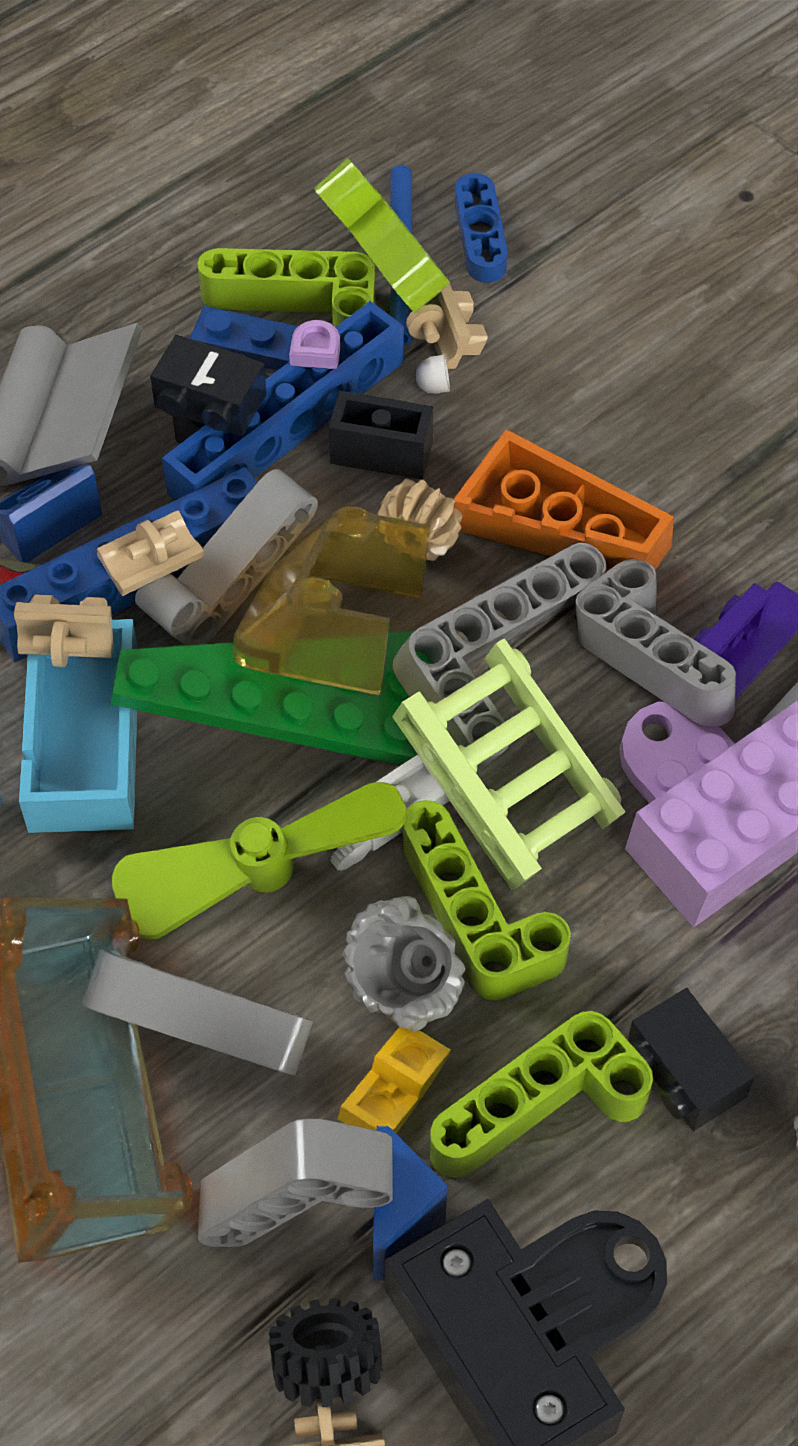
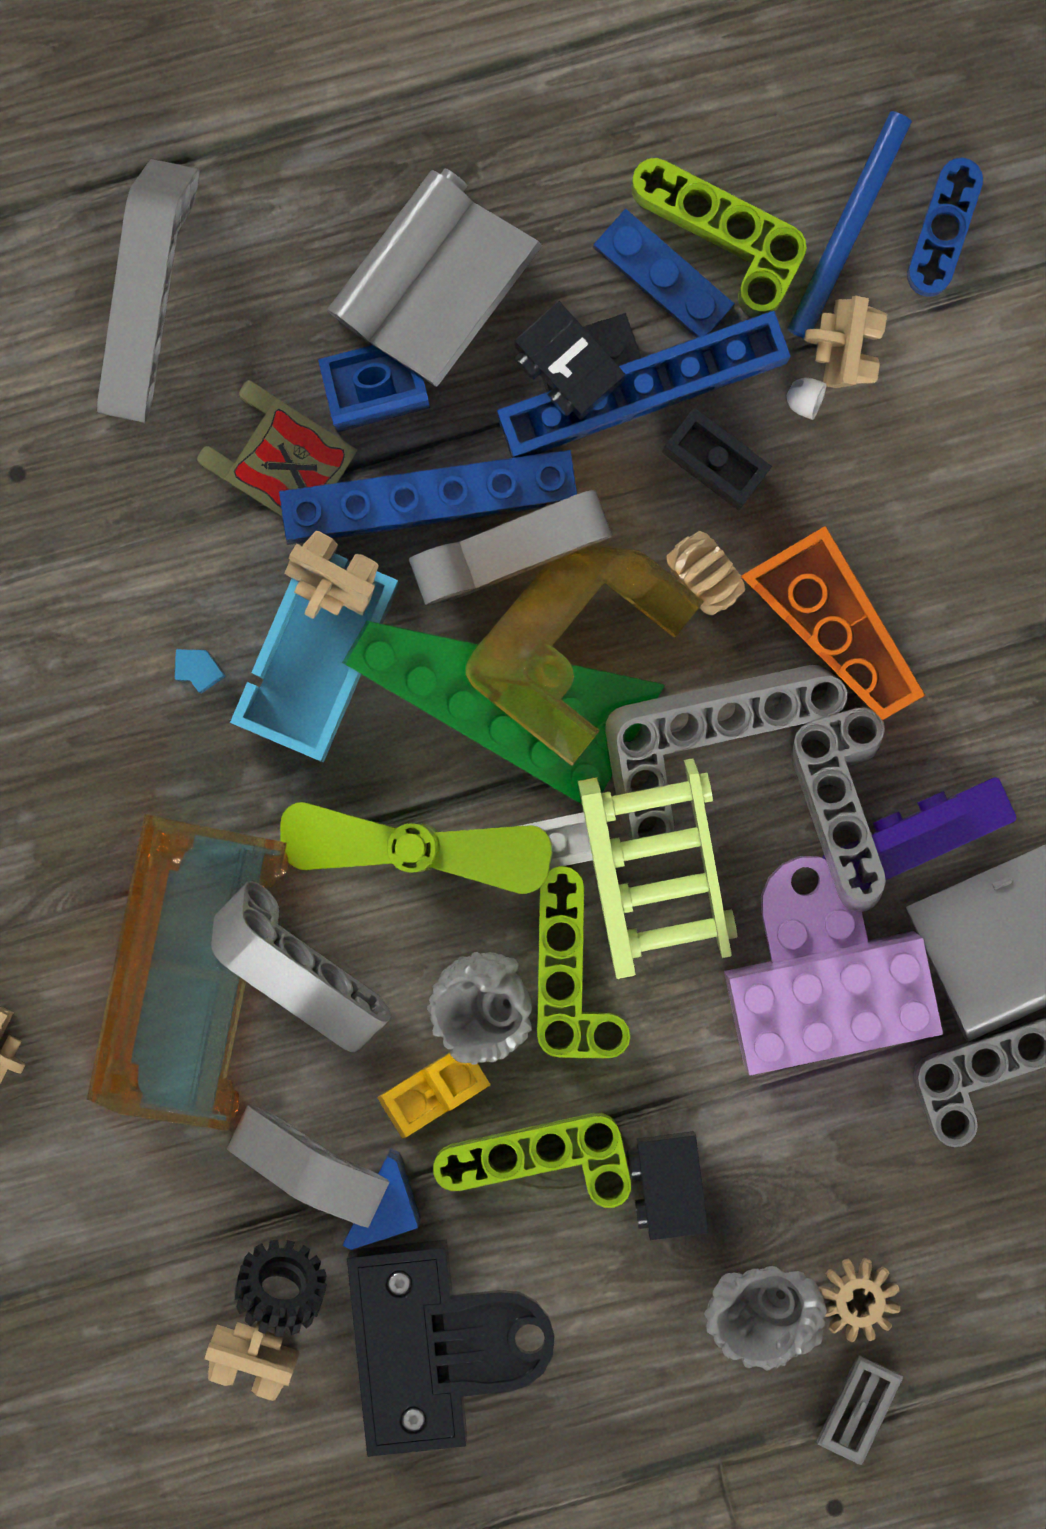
camera: 25 degrees right, 30 degrees up
tan hips [97,510,204,596] -> none
lavender tile [289,320,340,369] -> none
lime beam [314,158,450,313] -> none

